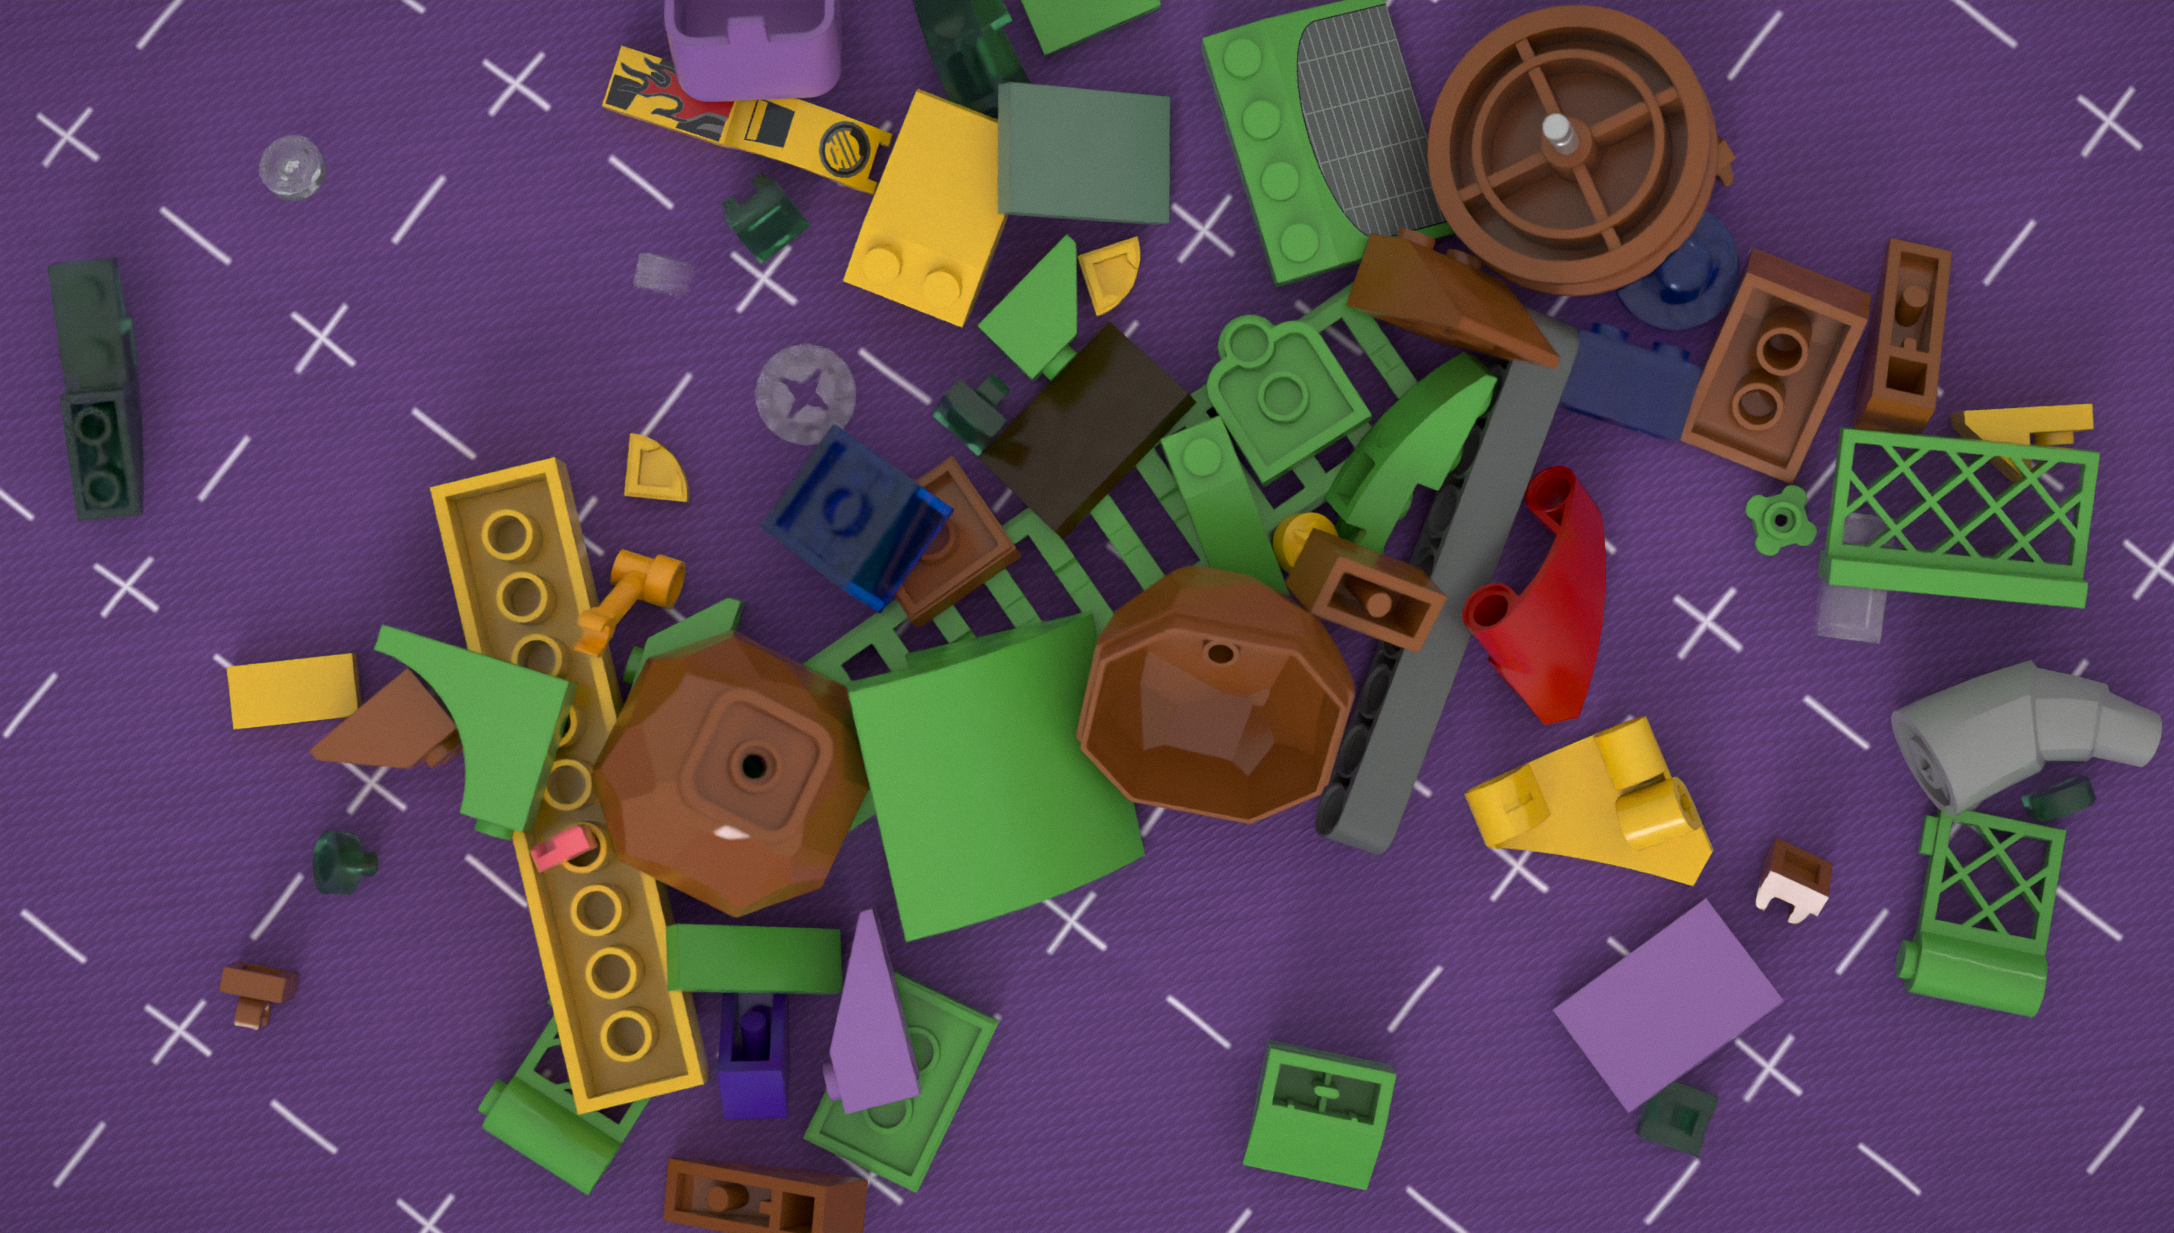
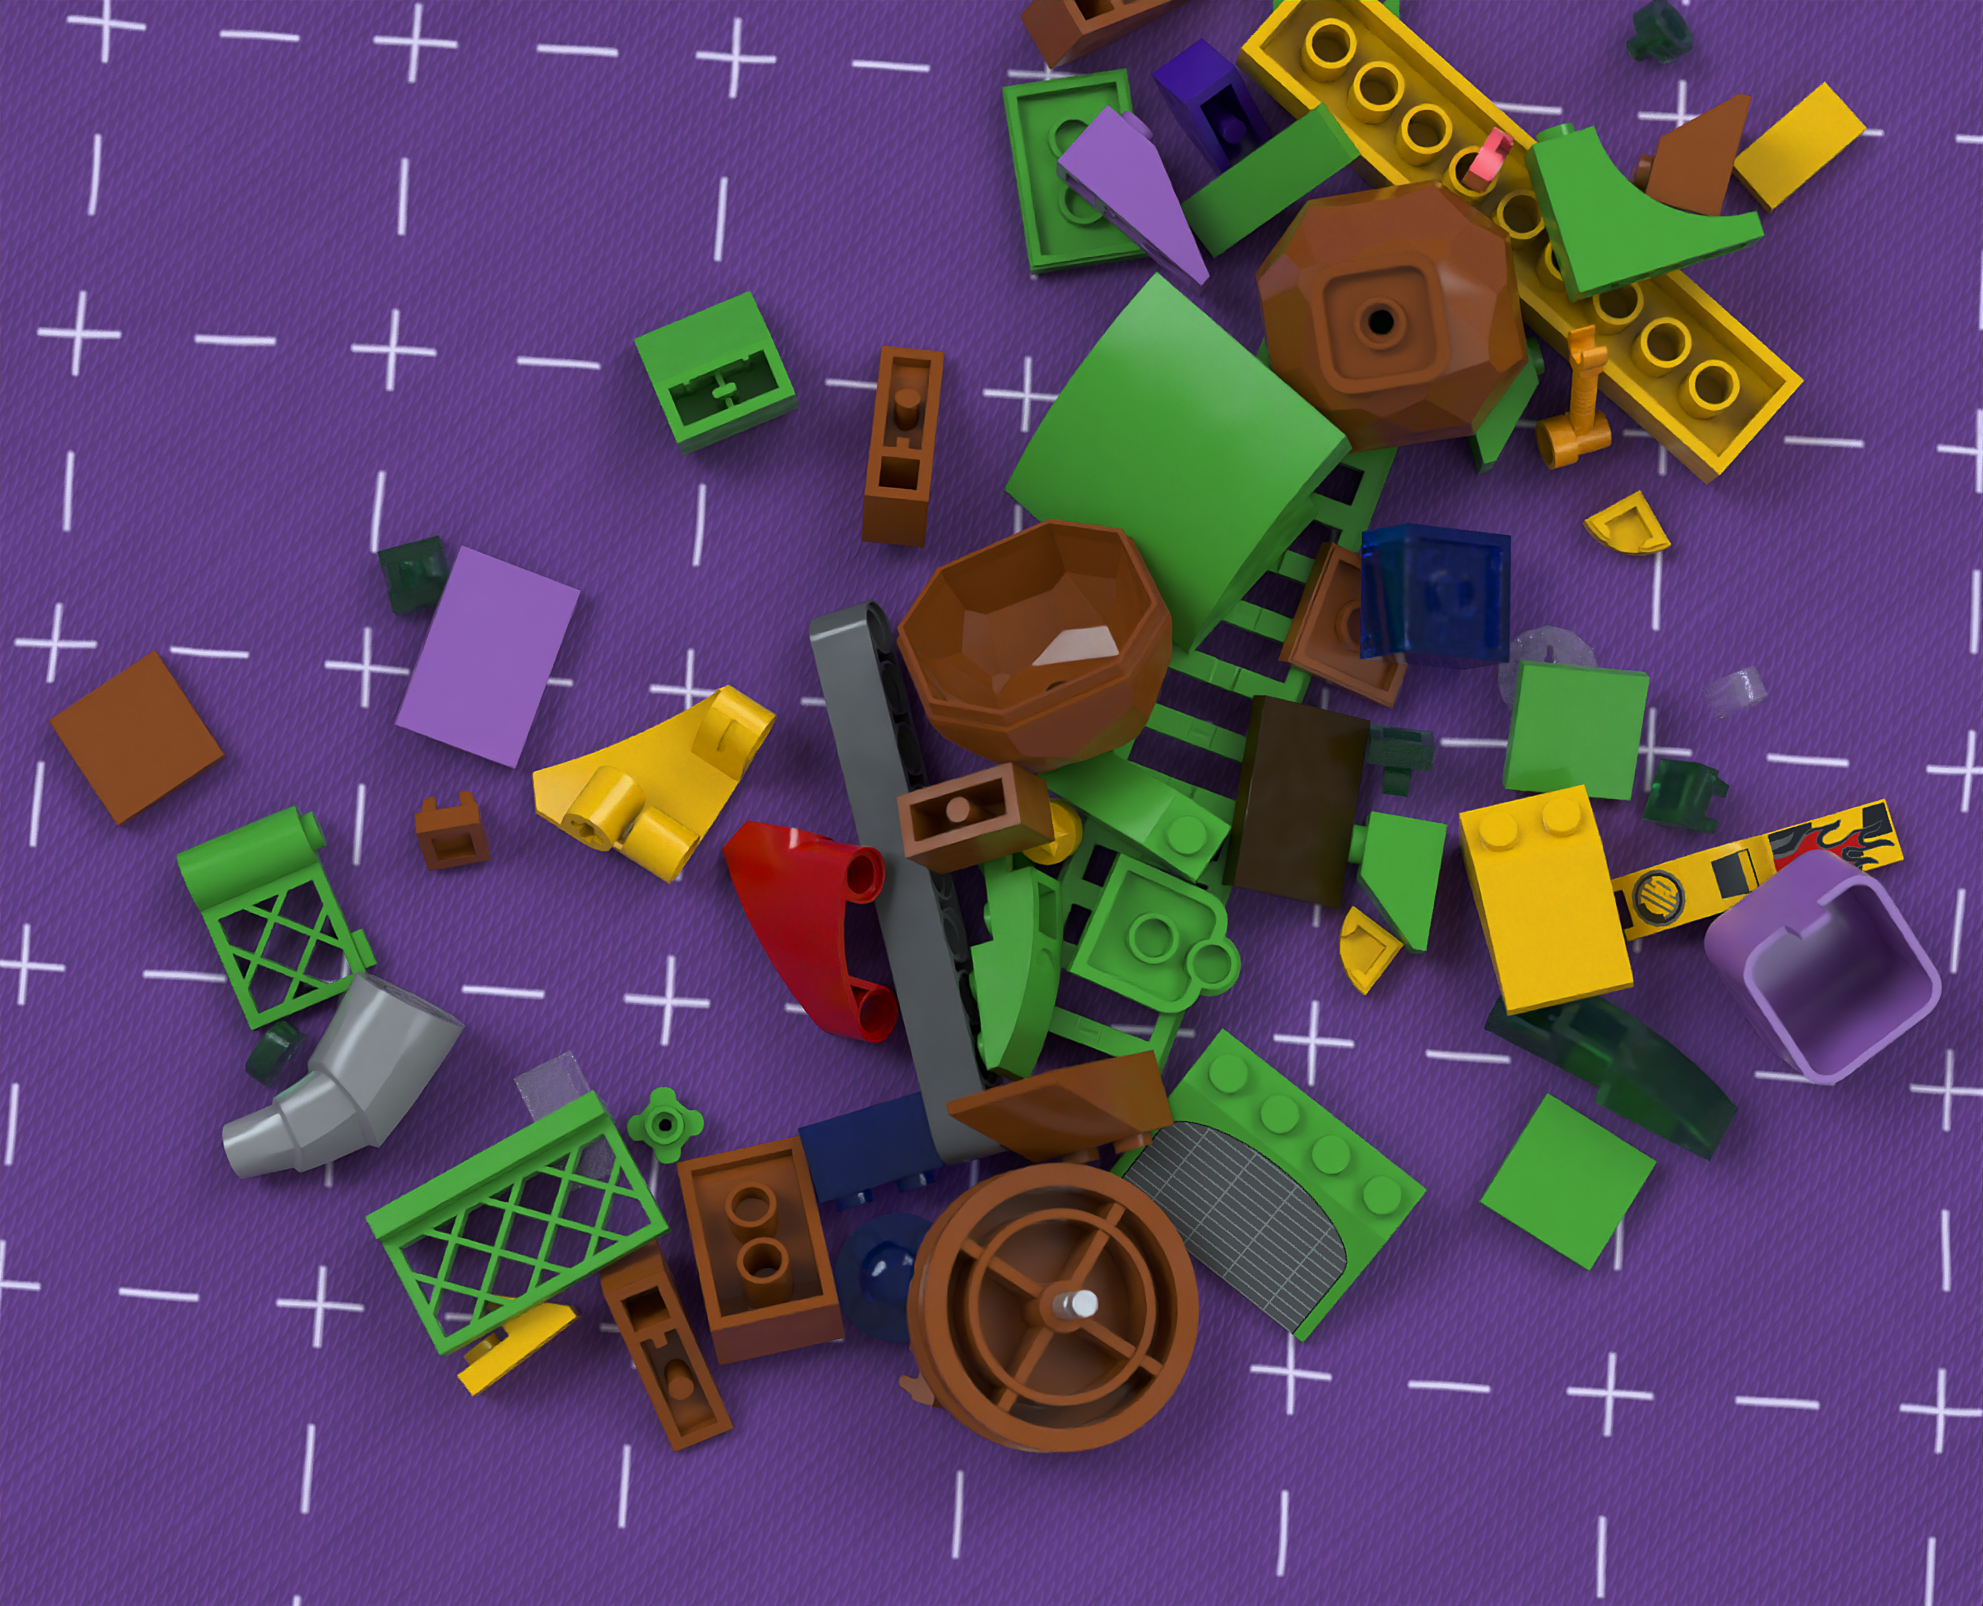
camera: 150 degrees right, 5 degrees down
sand green tile [998,82,1170,225] -> none
none -> dark orange tile [48,650,227,828]
none -> dark orange slope [861,345,945,548]
none -> bright green tile [1502,660,1650,801]

